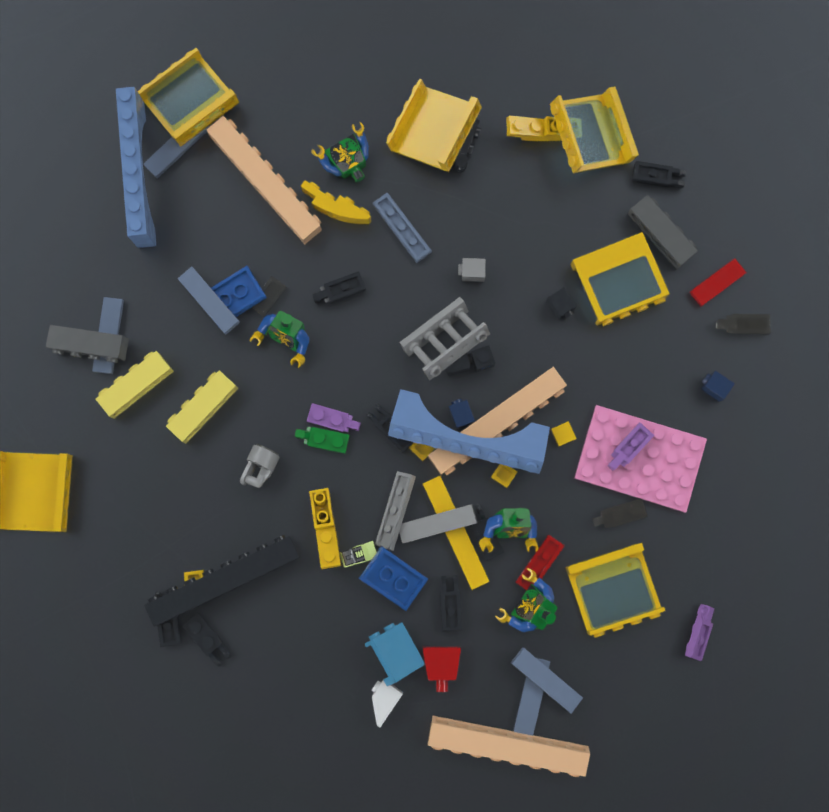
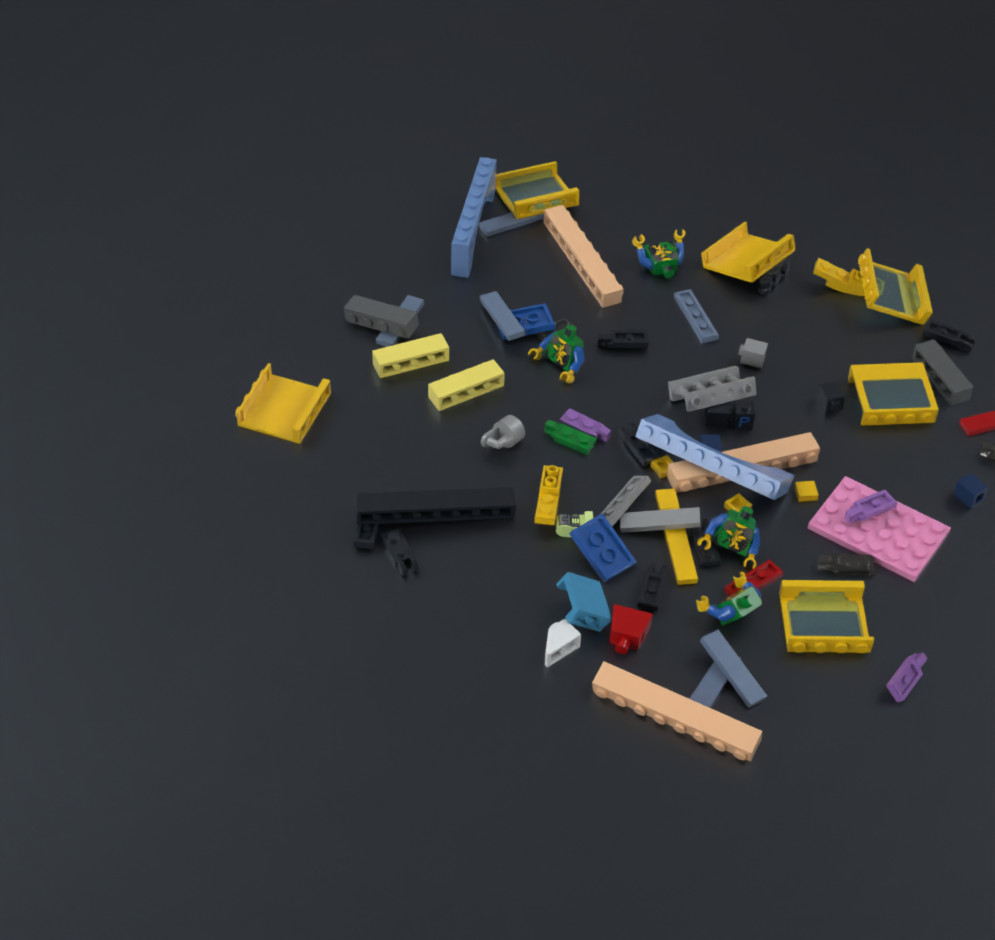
camera: 15 degrees right, 35 degrees down
yellow slope [301,180,371,224] -> none

